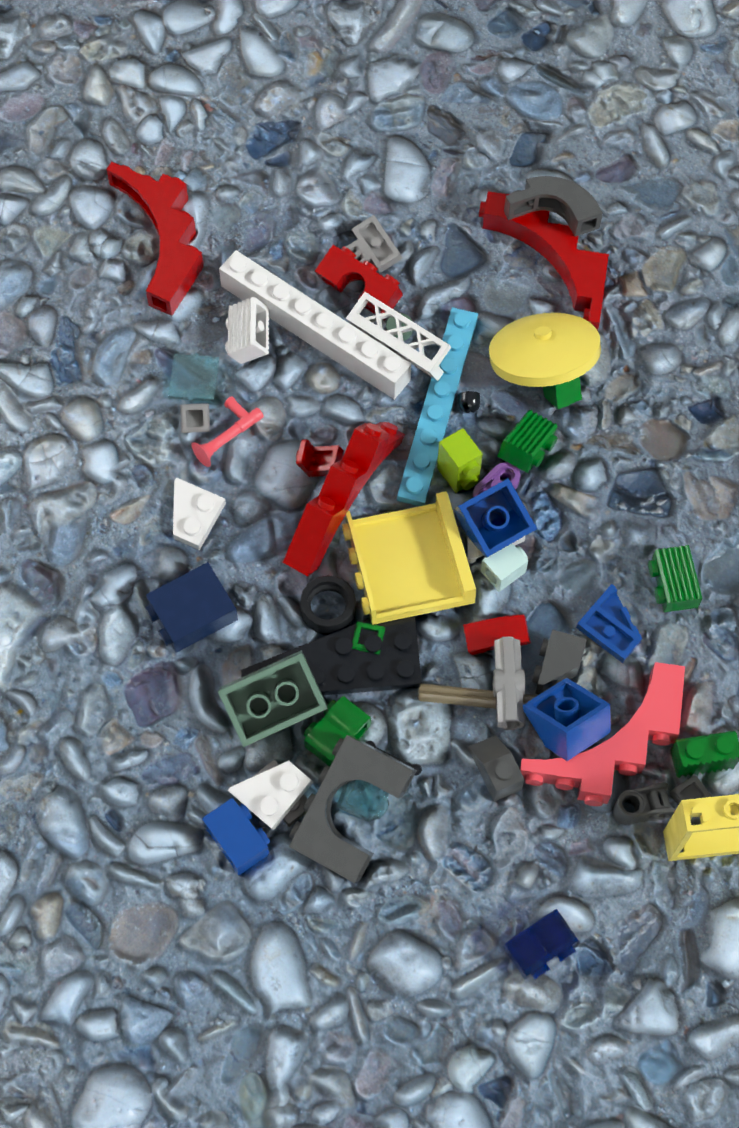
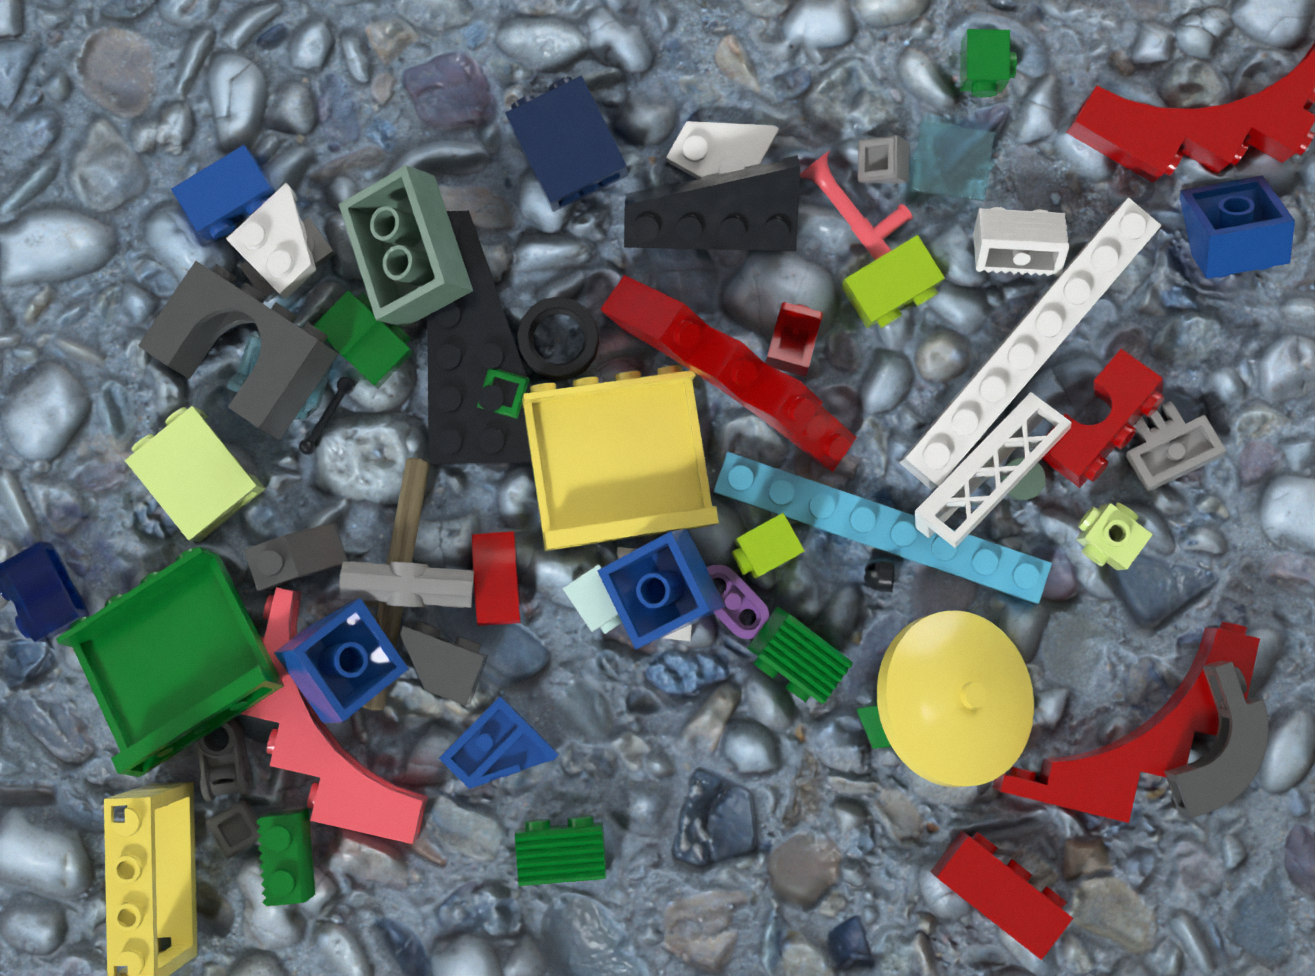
camera: 100 degrees right, 20 degrees up
none -> green panel [56,547,284,777]
none -> yellowish green panel [124,406,266,542]
none -> black wedge [624,155,800,251]
none -> lime brick [841,235,945,329]
none -> red brick [930,831,1073,960]
none -> green brick [960,29,1017,98]
none -> yellowish green brick [1075,503,1153,570]
none -> blue slope [1180,175,1295,279]

